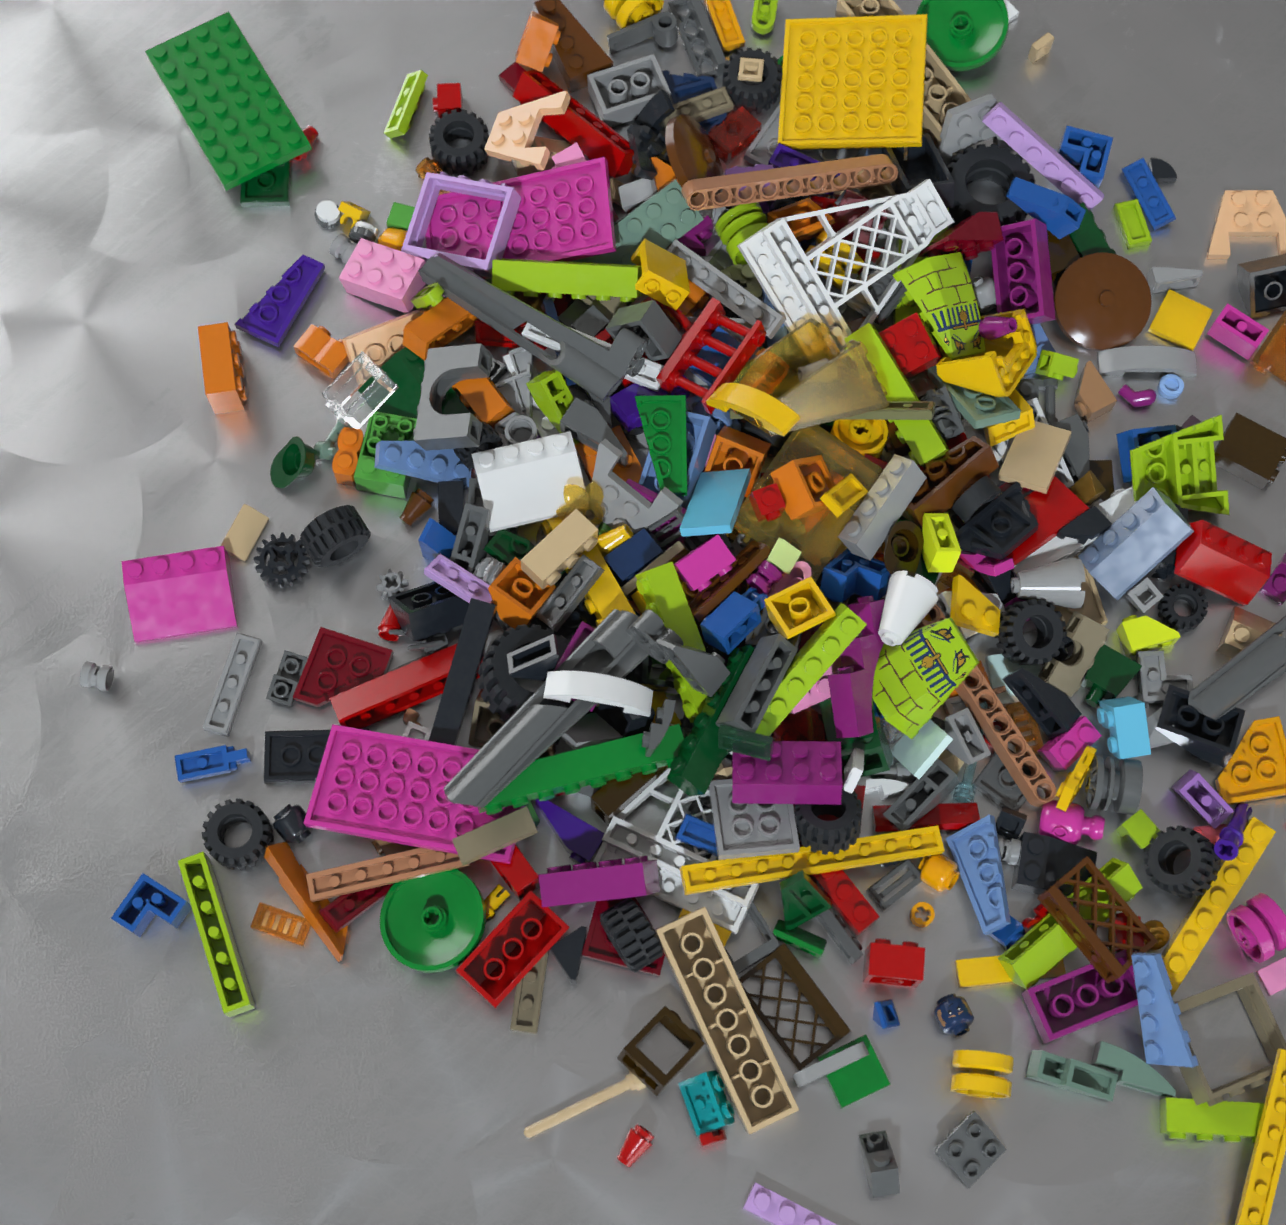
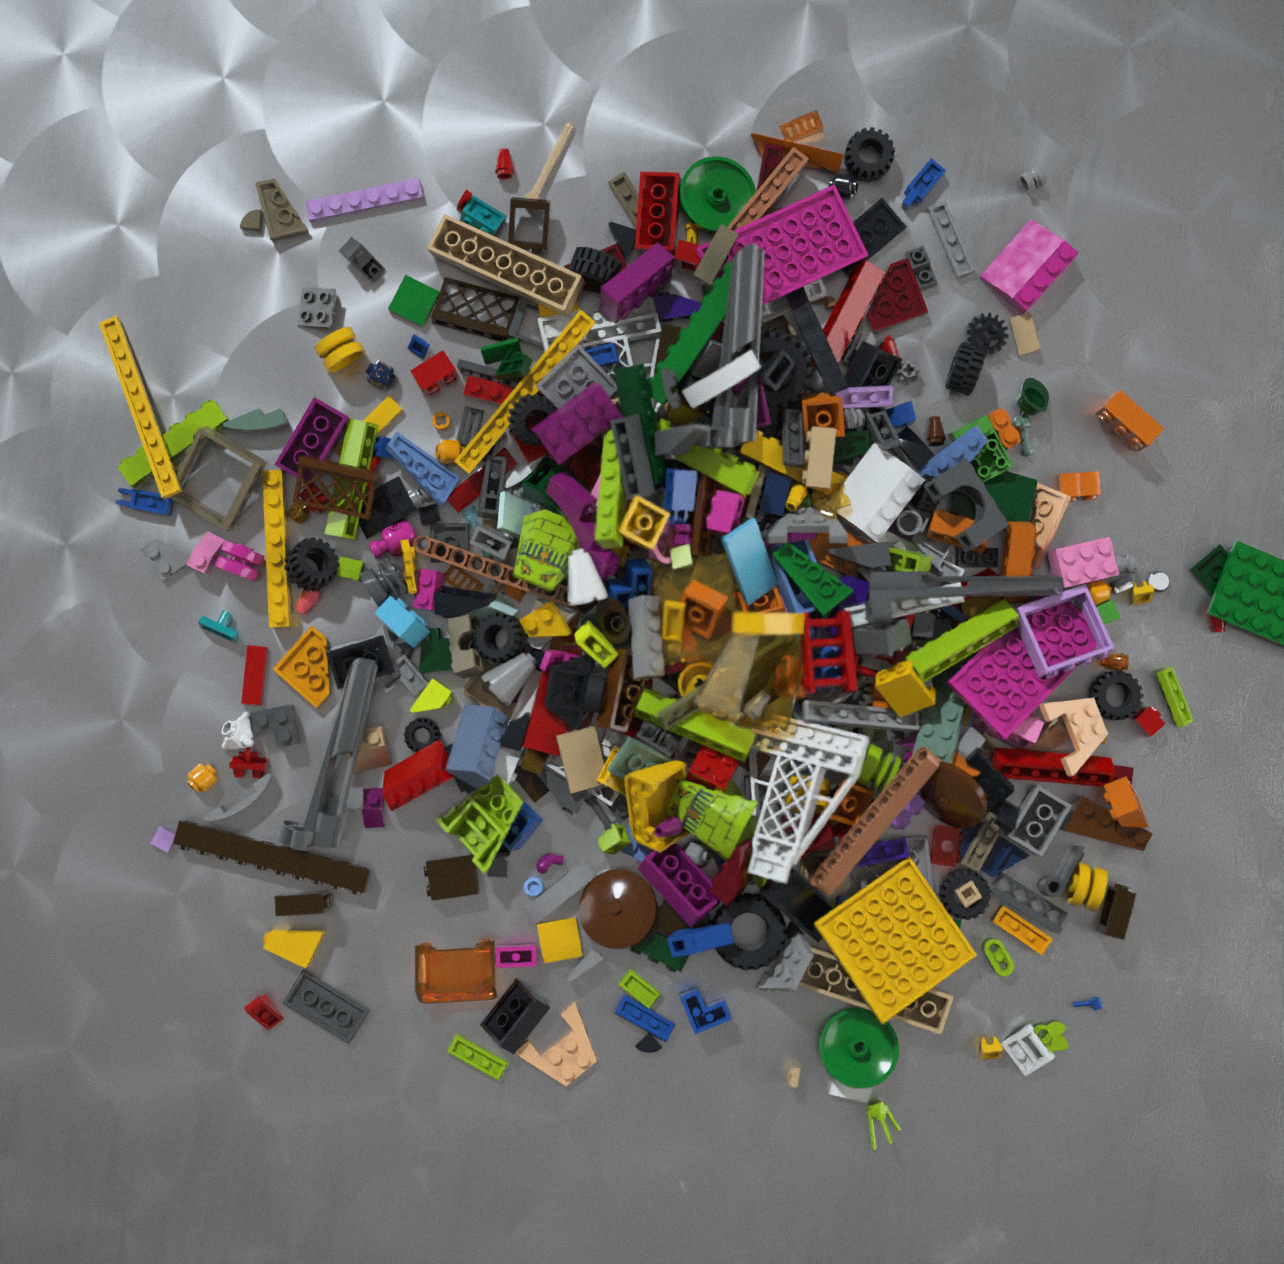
camera: 145 degrees right, 15 degrees up
blue brick [111,873,192,937] -> none
lime brick [178,852,255,1017] -> none
dark purple wing [235,255,325,348] -> none
clear window [322,351,399,429] -> none
lime plate [410,283,445,309] -> none
clear green tile [718,725,773,761] -> none
red brick [749,482,786,522] -> none
light grey beam [792,1042,869,1088] -> none
white tile [843,748,865,793] -> none
lavender plate [982,101,1104,210] -> none
sand green slope [1026,1050,1118,1101] -> none
medium nougat slope [1074,360,1117,423] -> none
light grey brick [1124,577,1164,613] -> none
medium blue wing [1131,953,1199,1067] -> none
medium lavender slope [1171,769,1234,829] -> none
dark purple pin [1214,802,1252,861] -> none

